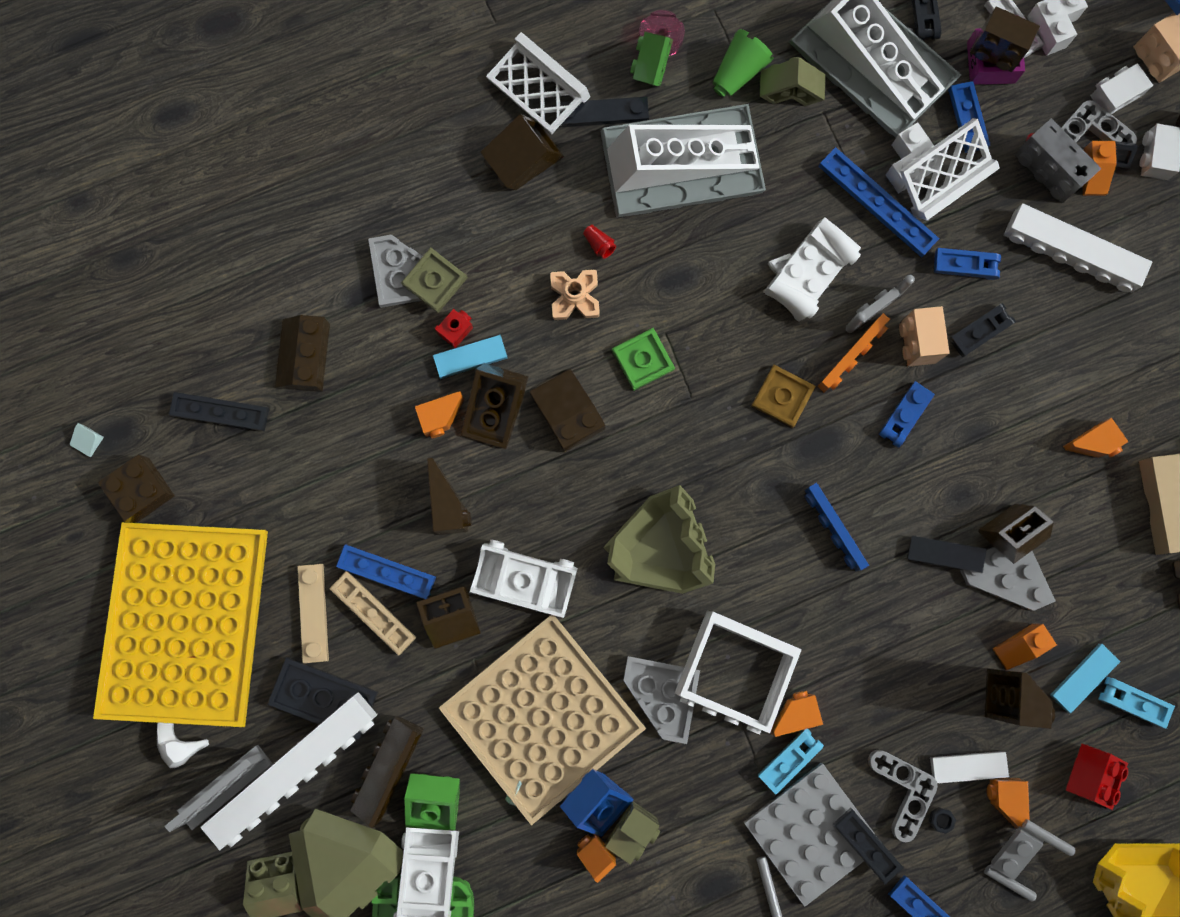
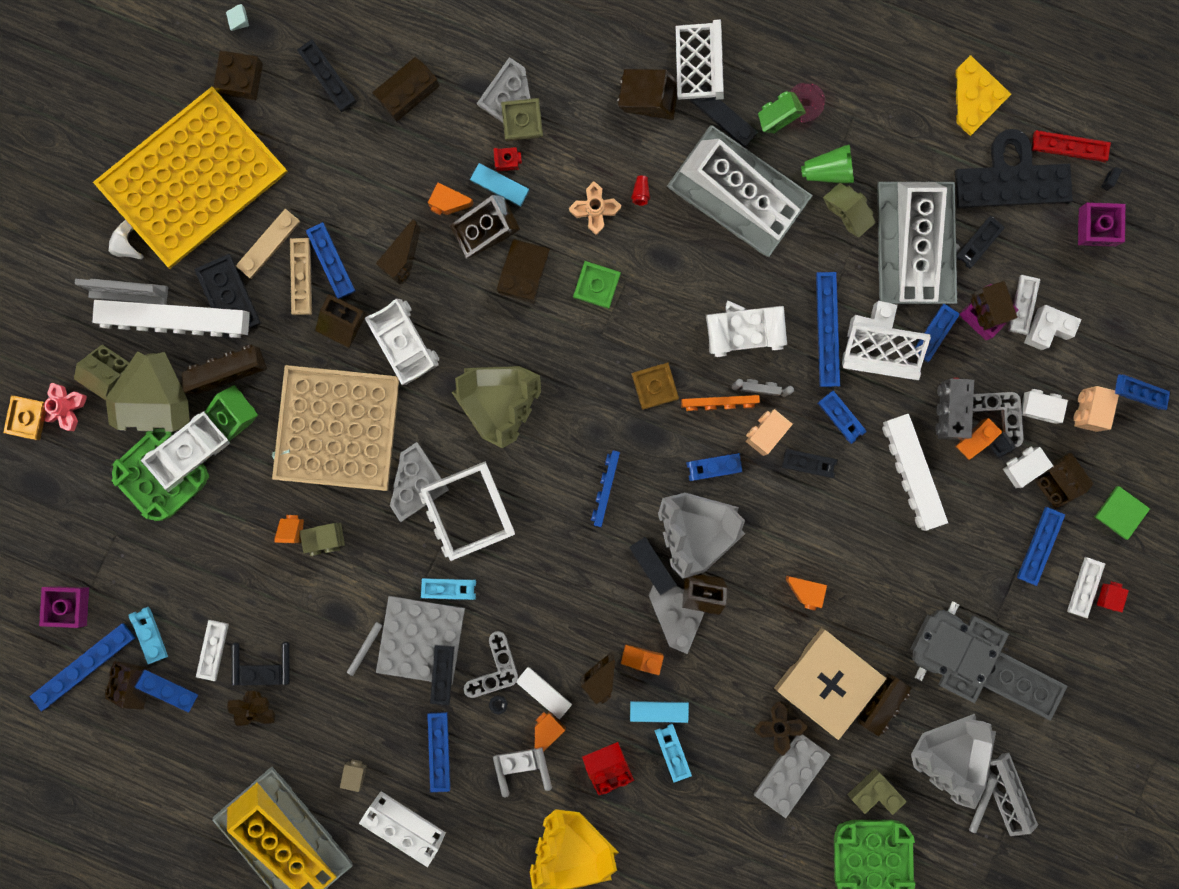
camera: 45 degrees right, 5 degrees up
blue slope [560,769,634,837] -> none
orange slope [771,691,823,737] -> none
none -> light grey panel [658,493,745,578]

